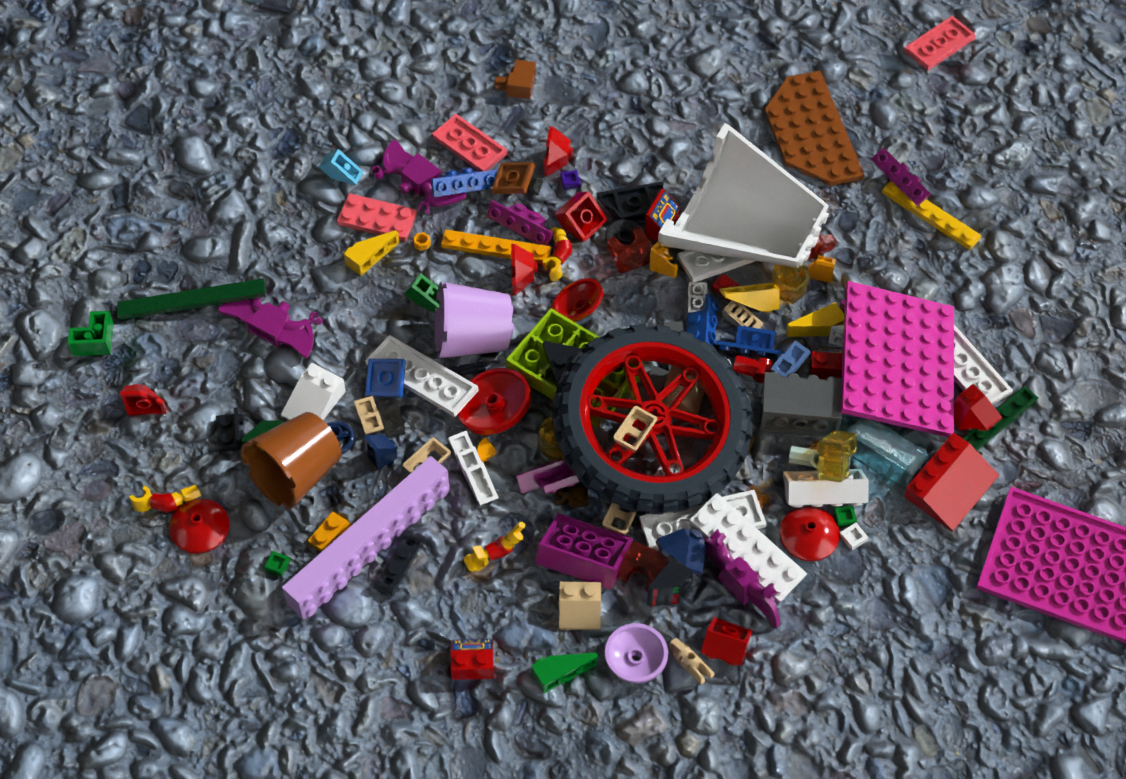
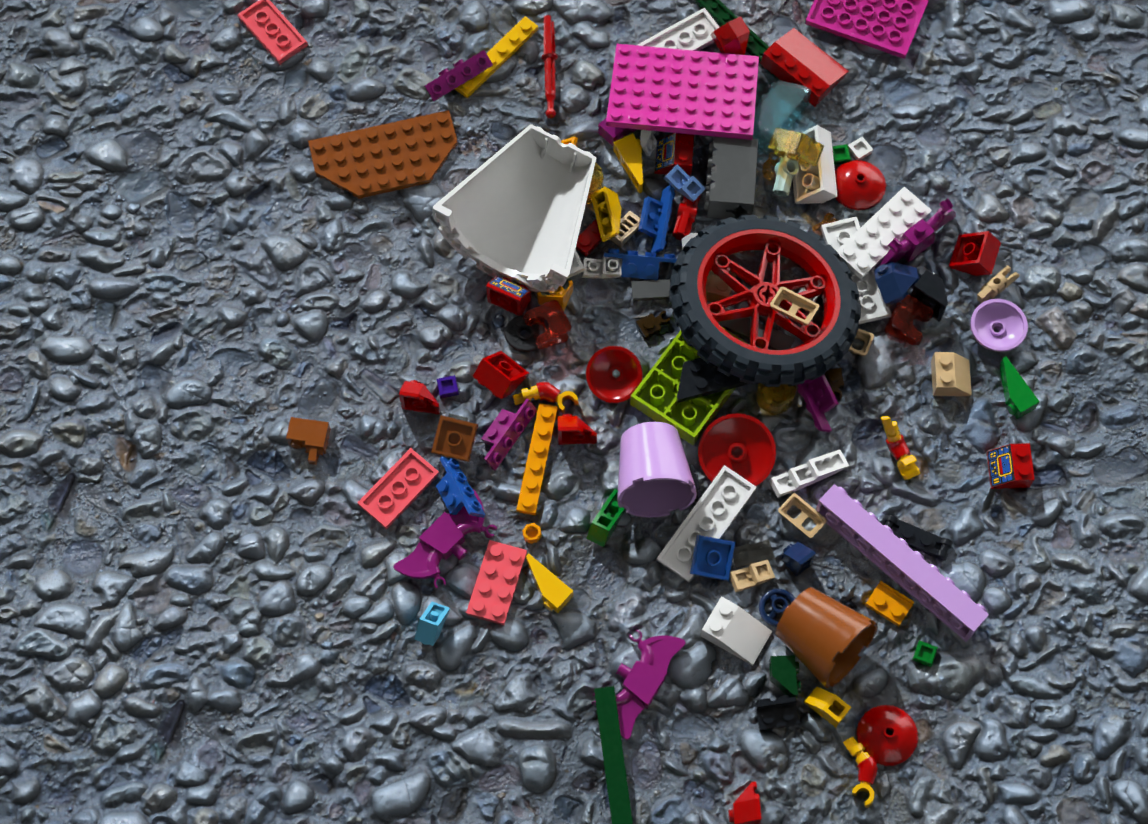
camera: 90 degrees left, 10 degrees up
light orange tile [477,437,497,462] -> none
magenta slope [535,513,633,590] -> none
black wing [596,181,664,220] -> none
none -> red piece [542,15,558,119]
none -> yellow slope [804,686,851,728]

